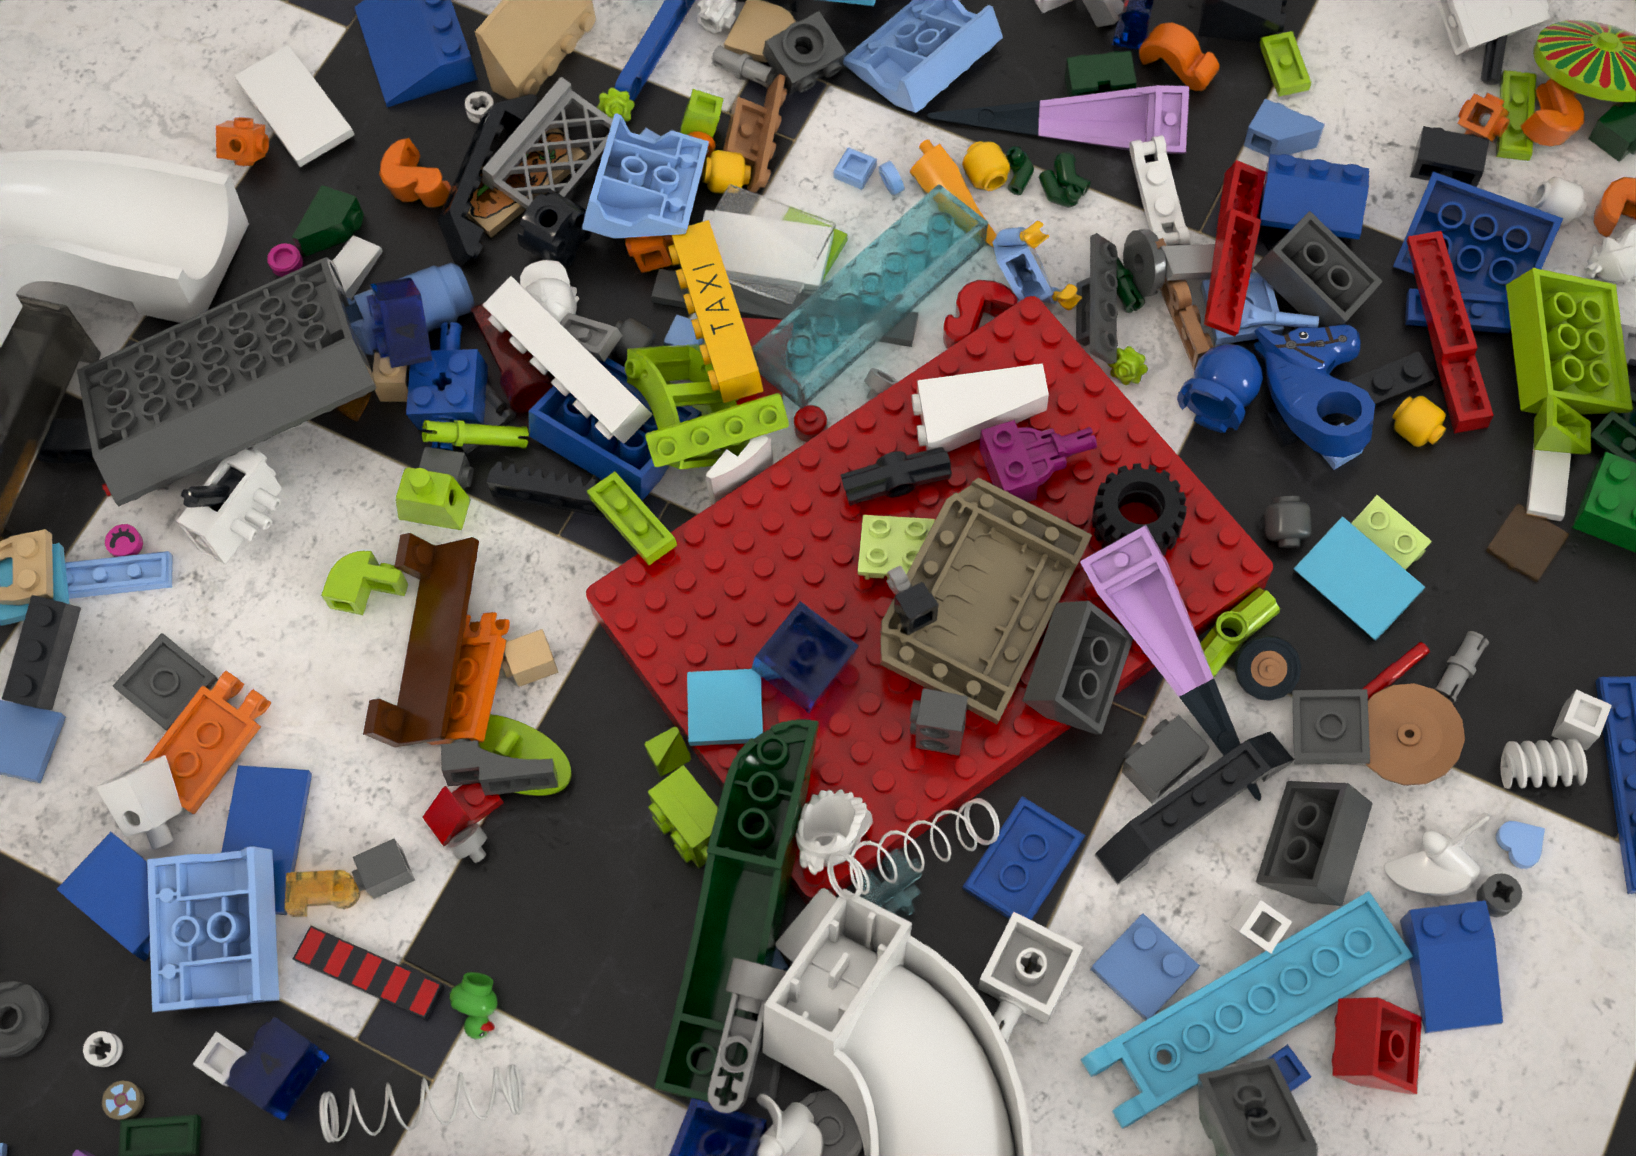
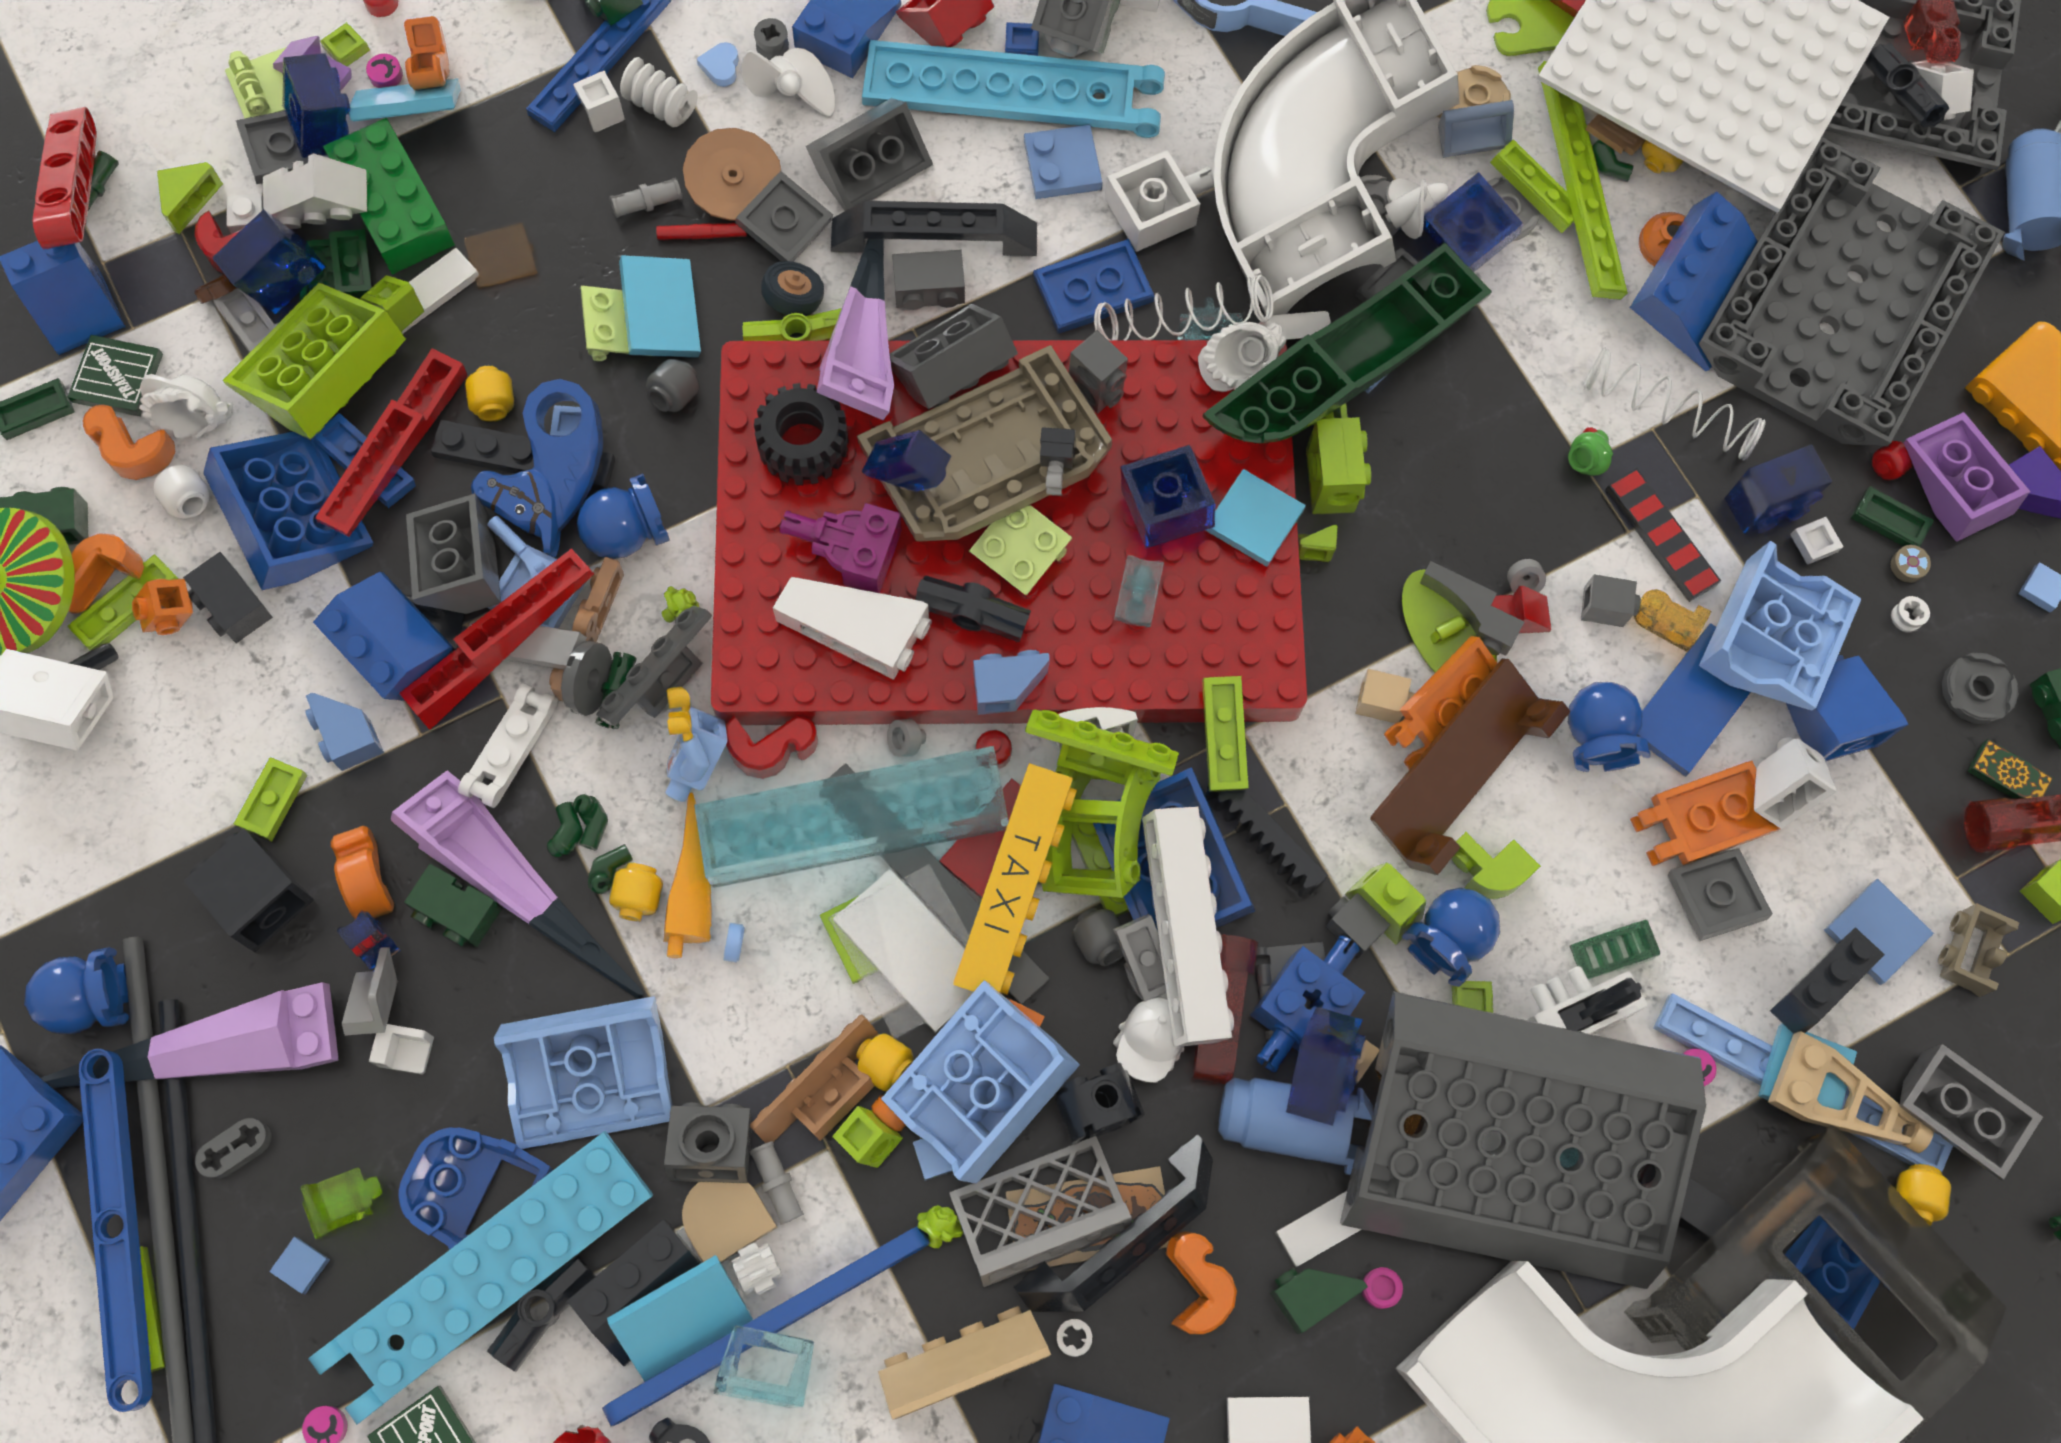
camera: 155 degrees left, 5 degrees up
lime pin [422,420,528,448] -> none
light blue tile [663,315,703,346] -> none
light grey beam [708,958,787,1113] -> none
light blue tile [833,147,877,190] -> none
white brick [1229,894,1292,953] -> none
none -> clear blue slope [861,430,951,492]
none -> medium blue slope [973,650,1049,715]
none -> clear light blue hips [1114,555,1164,627]
none -> blue tile [1402,888,1500,987]
none -> lime tile [1452,981,1493,1013]
none -> blue tile [1567,682,1650,772]
none -> clear green slope [1569,919,1660,980]

